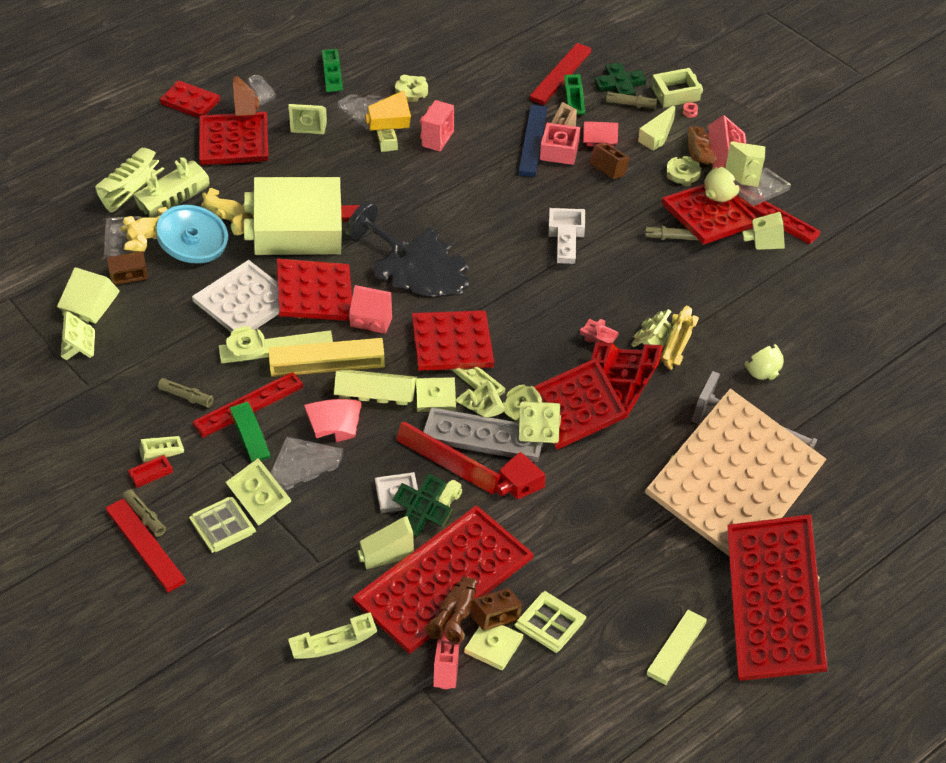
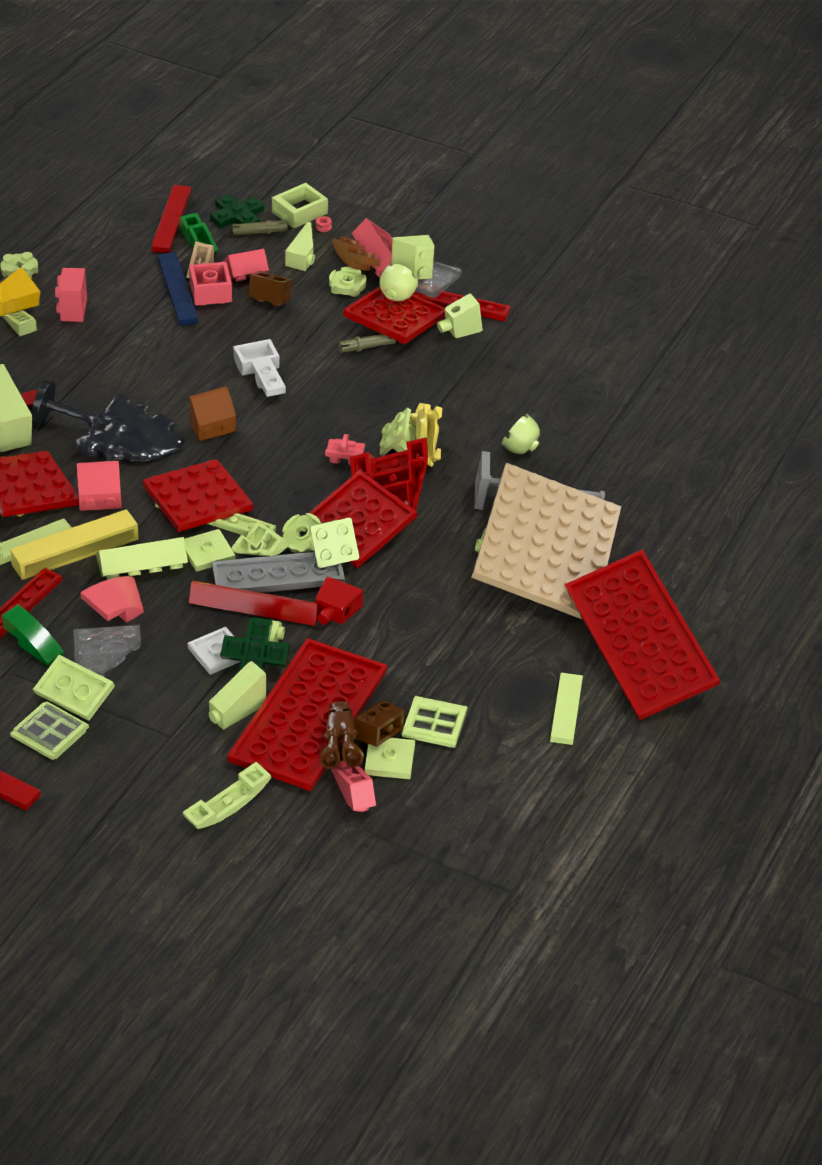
camera: 25 degrees left, 5 degrees down
none -> dark orange slope [189,386,236,441]

